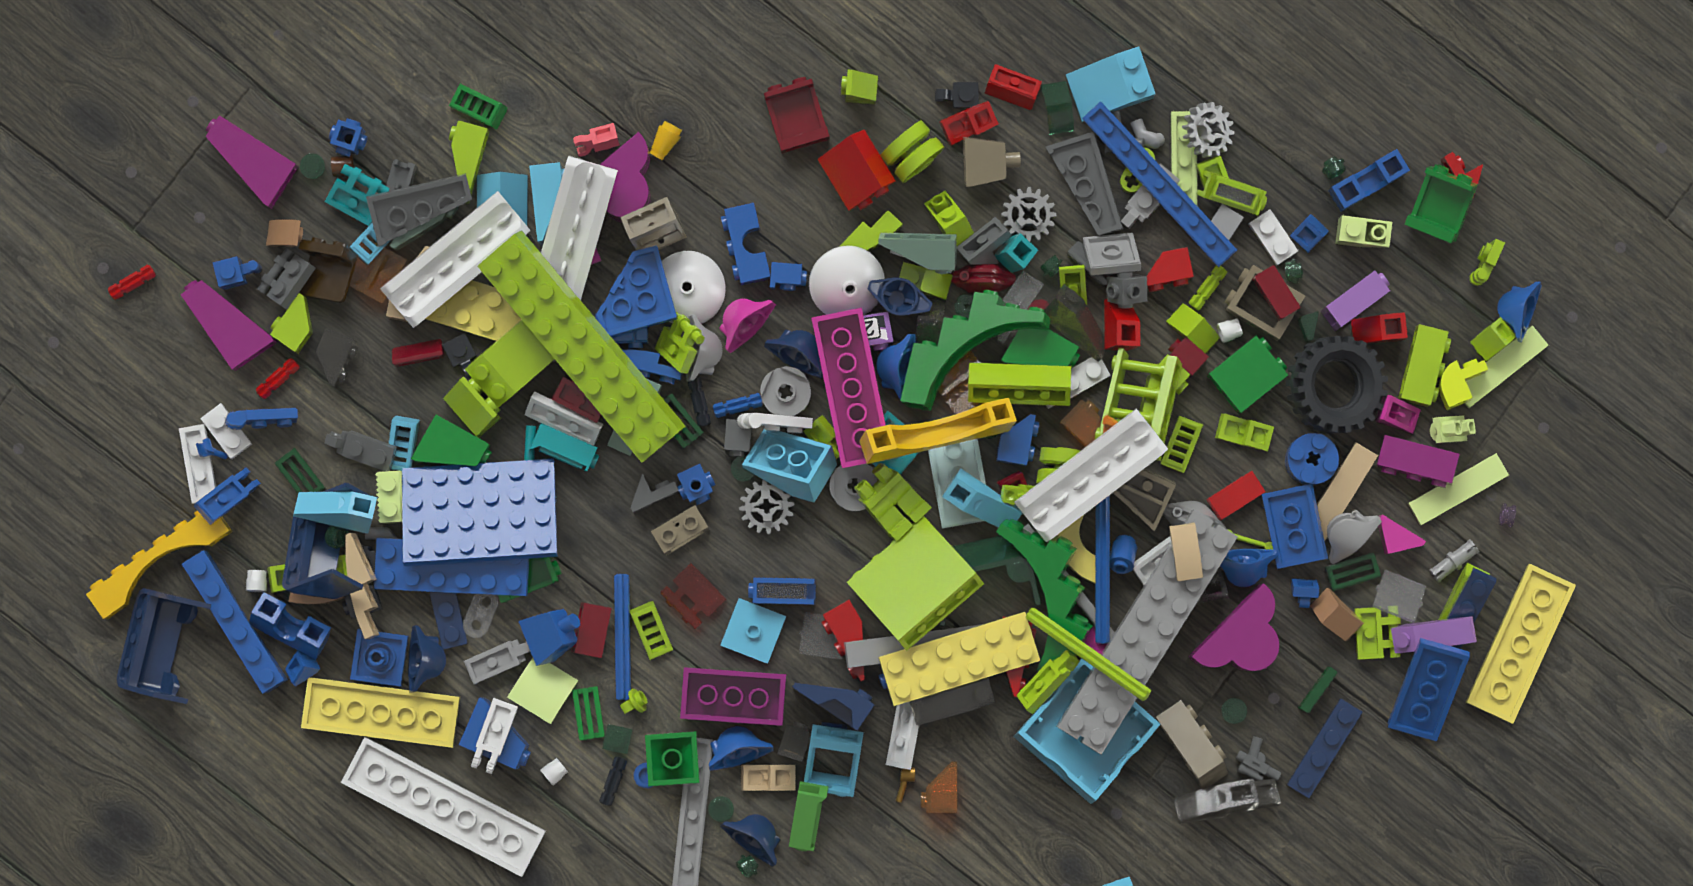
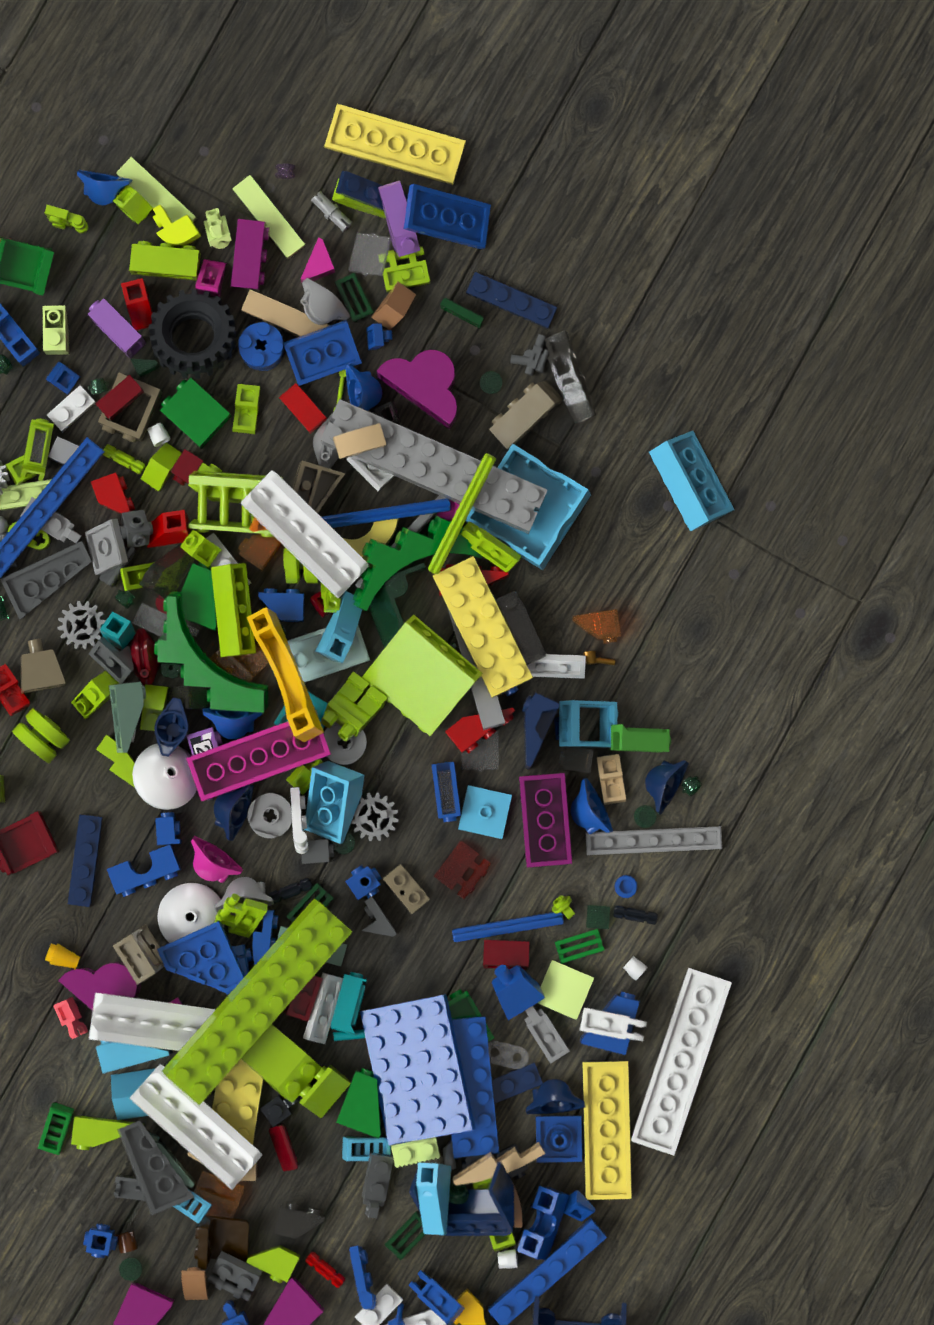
camera: 95 degrees left, 0 degrees up
teal plate [325,164,390,226] -> none
lime slope [630,601,673,660] -> none
green slope [645,731,699,786] -> none
blue axle [713,393,763,418] -> none
red brick [818,129,895,211] -> none
blue brick [1110,535,1137,574] -> none
lime slope [1160,416,1203,473] -> none
none -> dark blue plate [68,815,103,907]
none -> lime bracket [181,529,222,568]

